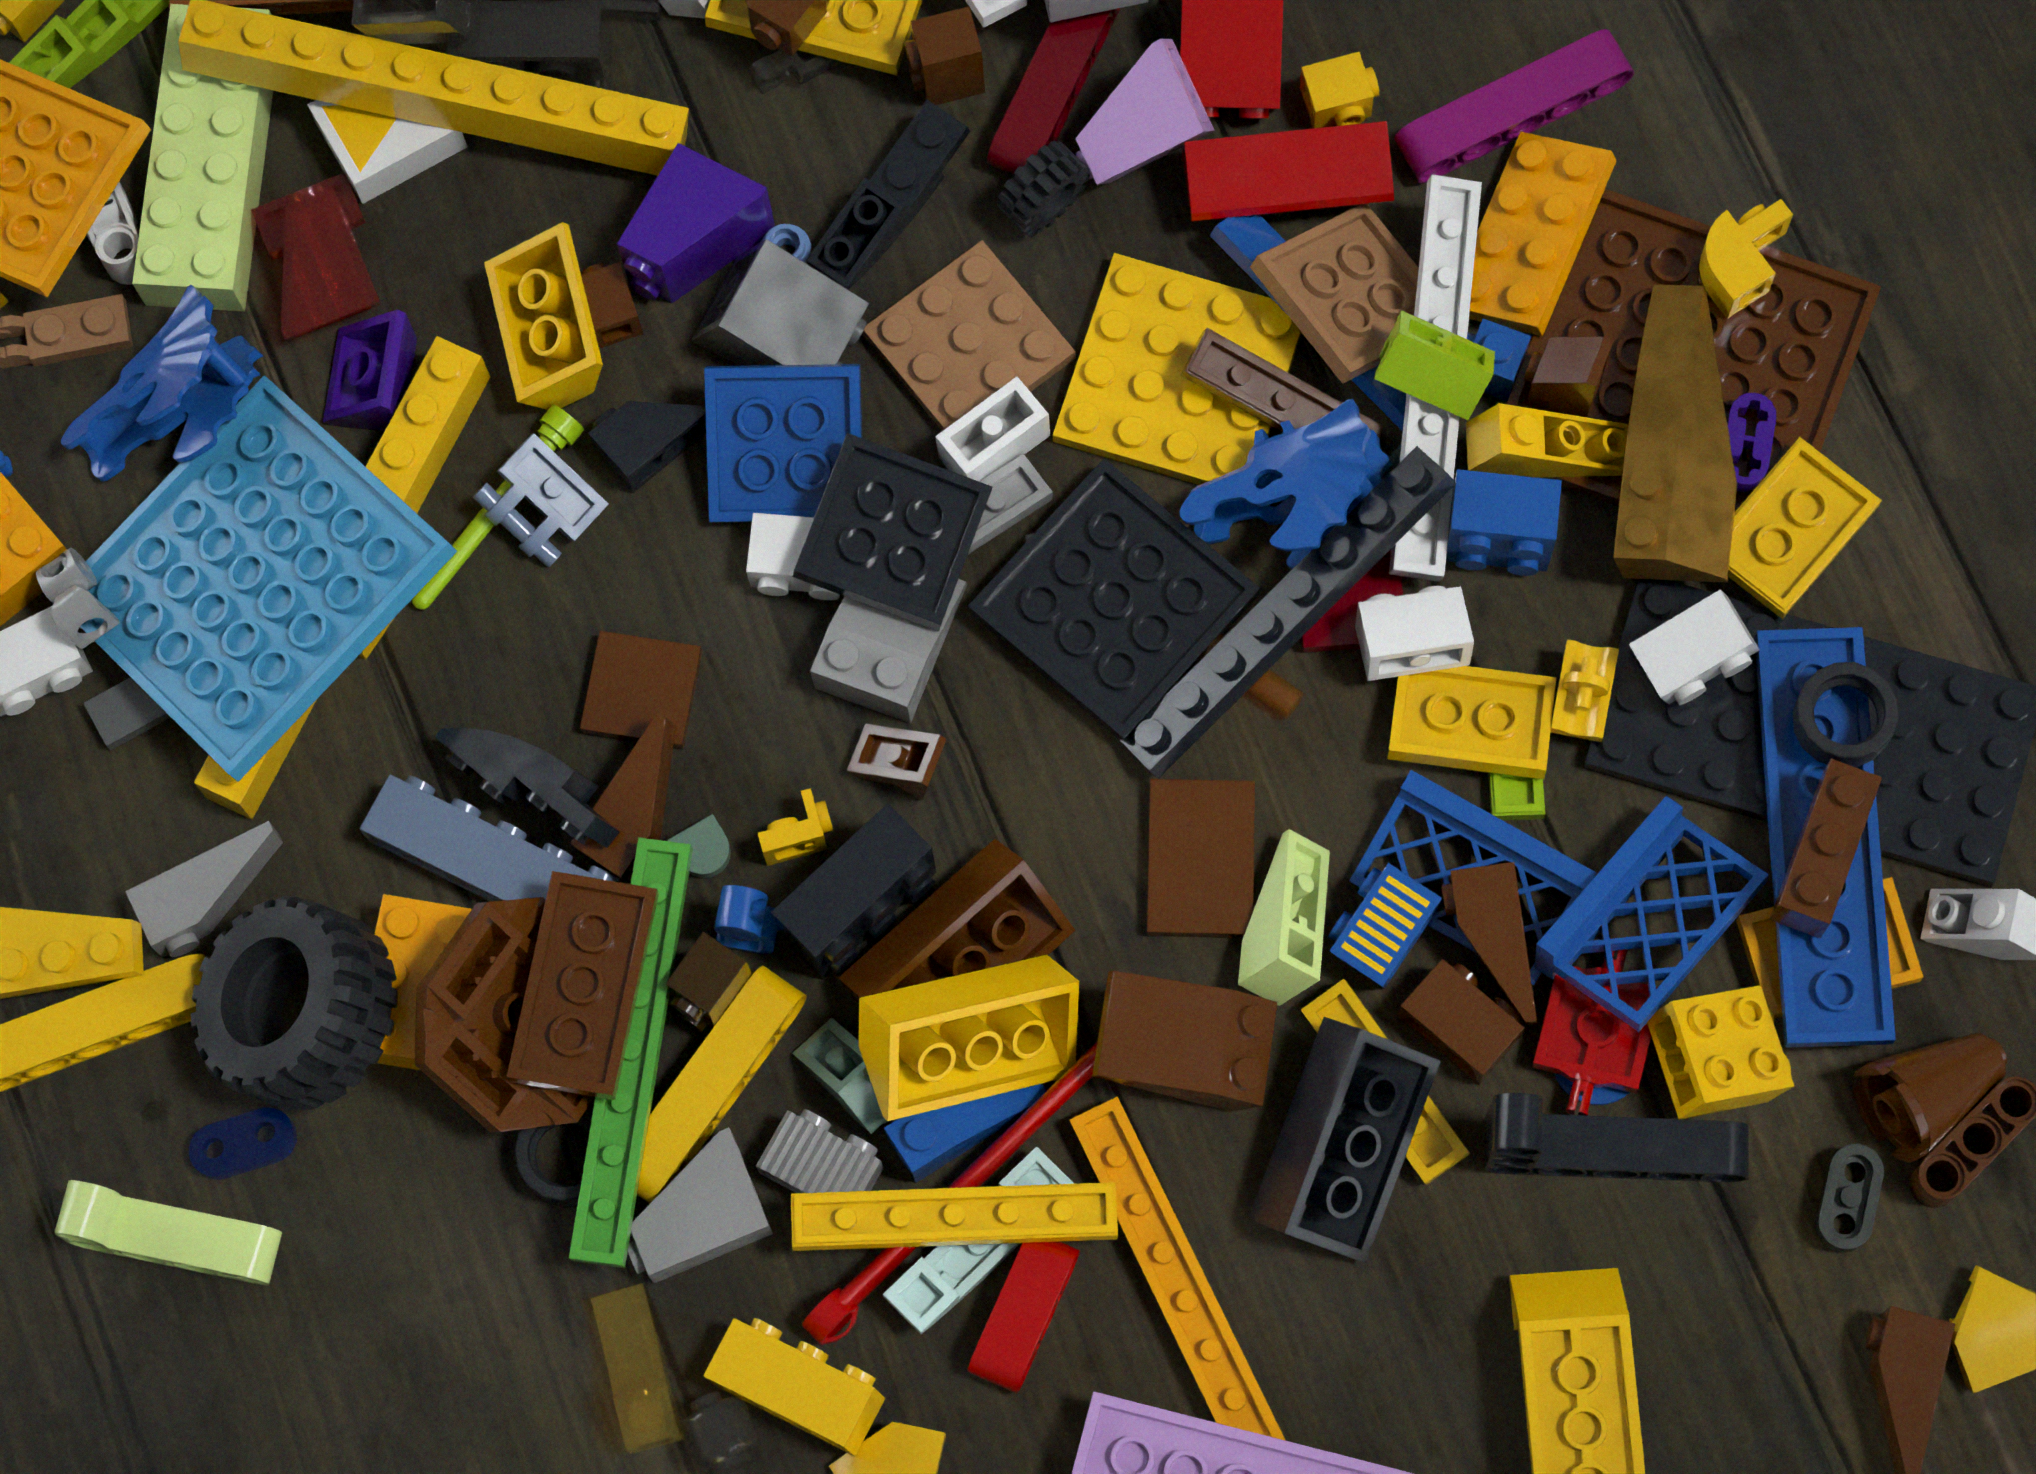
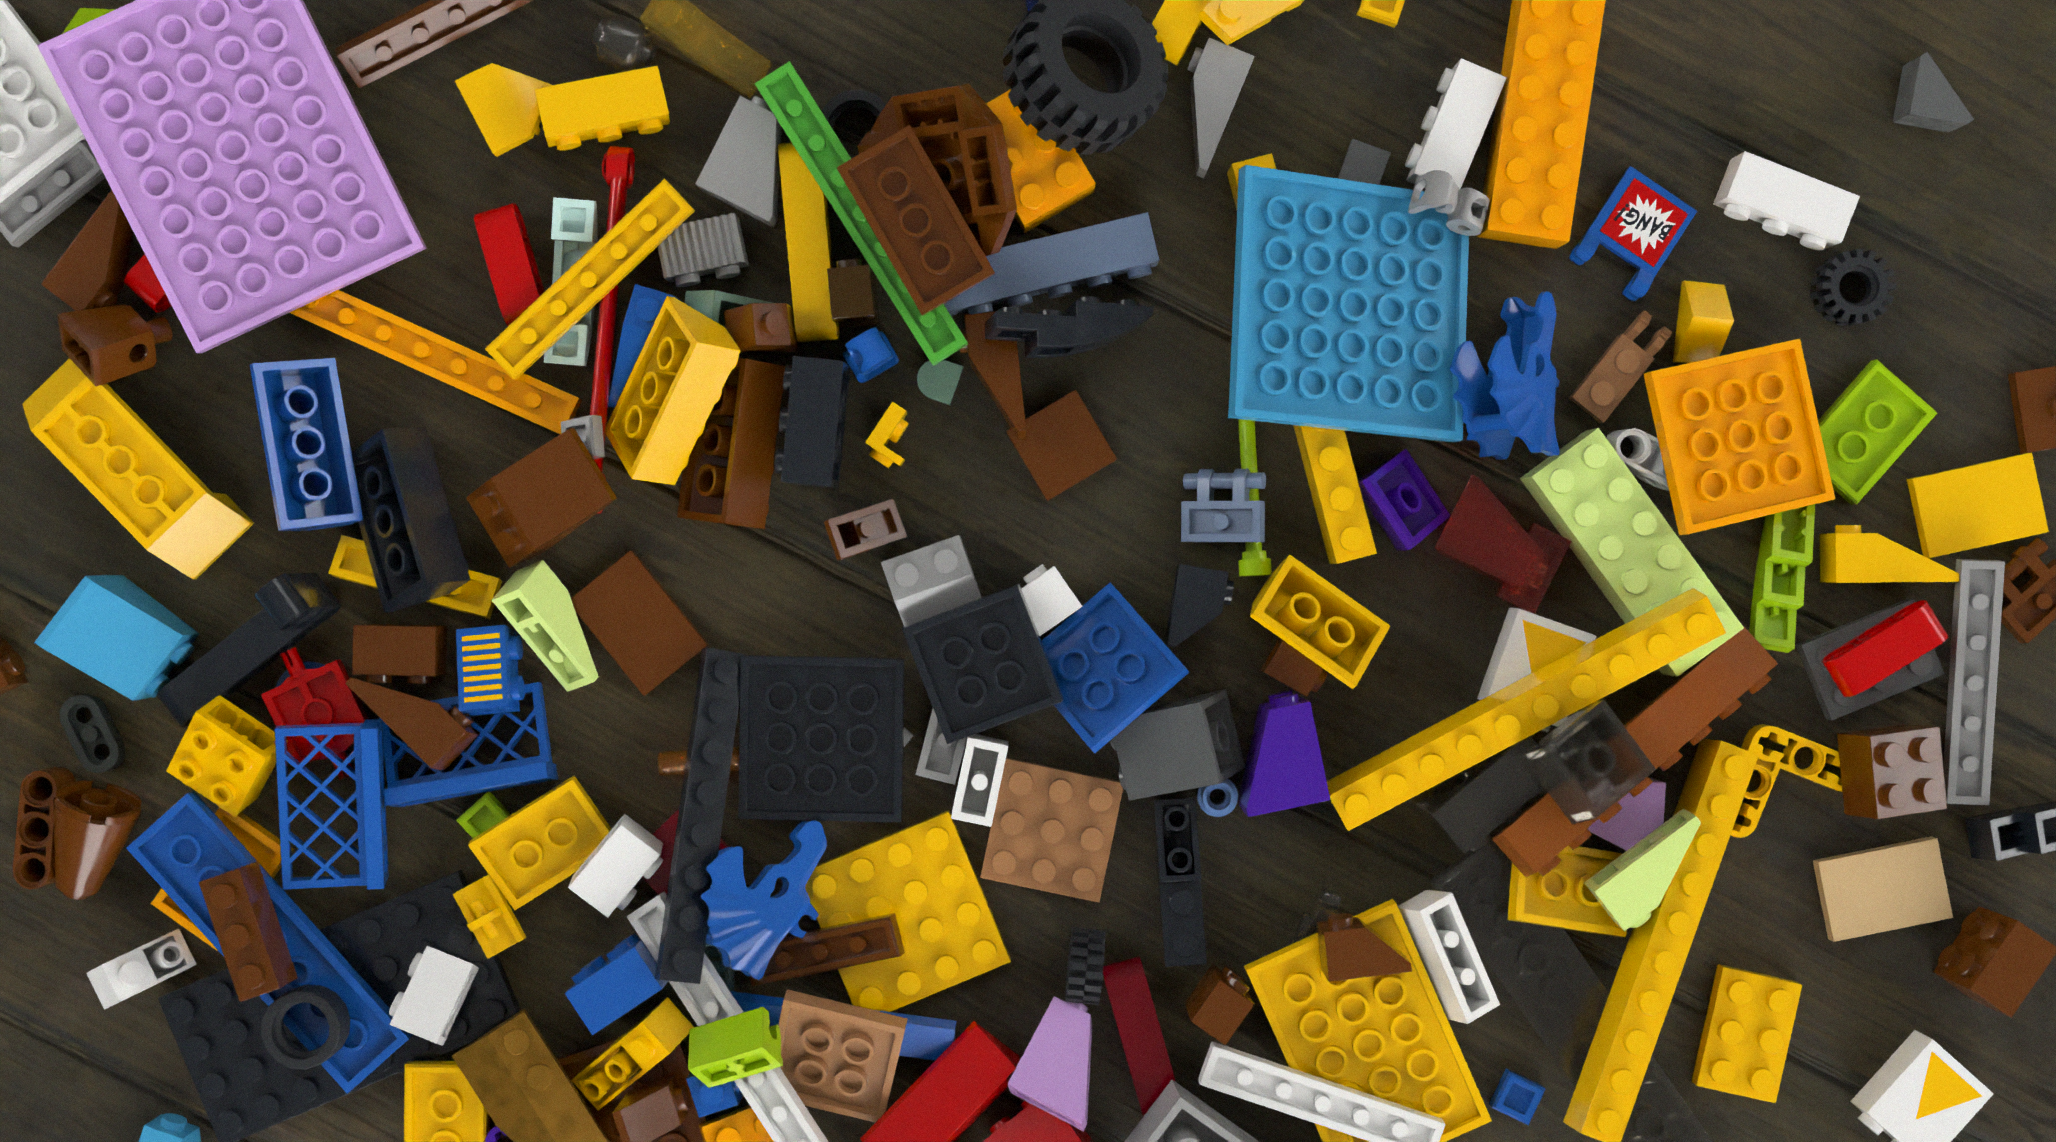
camera: 135 degrees right, 15 degrees up
none -> dark azure slope [34,575,199,701]
none -> blue slope [250,358,363,531]
none -> light grey tile [561,415,605,459]
none -> reddish brown slope [724,303,800,352]

